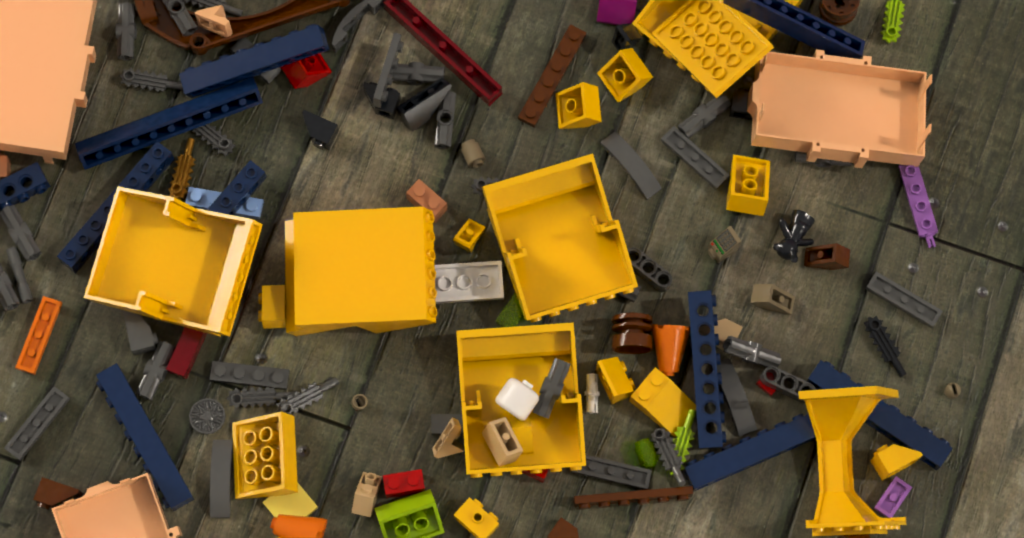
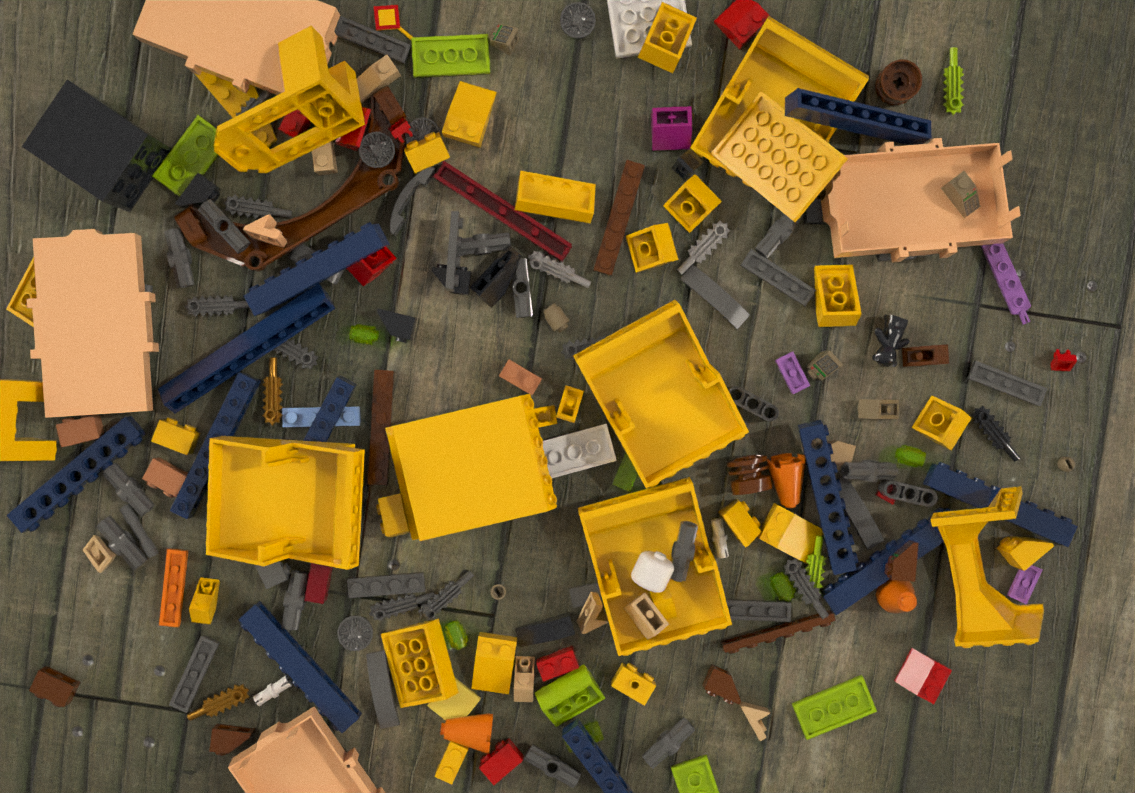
camera: 10 degrees left, 15 degrees up
none -> nougat brick [142,457,188,498]
none -> yellow brick [151,417,201,455]
none -> pearl gold piece [187,684,249,721]
none -> yellow slope [189,577,220,625]
none -> white pin [253,675,293,706]
none -> clear neon green brick [349,324,379,345]
none -> reddish brown plate [368,370,394,485]
none -> clear neon green brick [445,620,469,650]
none -> yellow slope [471,632,517,694]
none -> yellow slope [515,171,596,223]
none -> black slope [515,612,575,647]
none -> light grey piece [528,251,591,288]
none -> yellow slope [534,405,558,428]
none -> light grey piece [677,221,731,274]
none -> medium lavender plate [775,351,810,394]
none -> orange cone [876,579,917,613]
none -> reddish brown slope [885,540,918,582]
none -> clear neon green brick [895,445,926,467]
none -> yellow slope [912,396,971,450]
none -> dark tan slope [941,171,981,218]
none -> red tile [1050,349,1077,371]

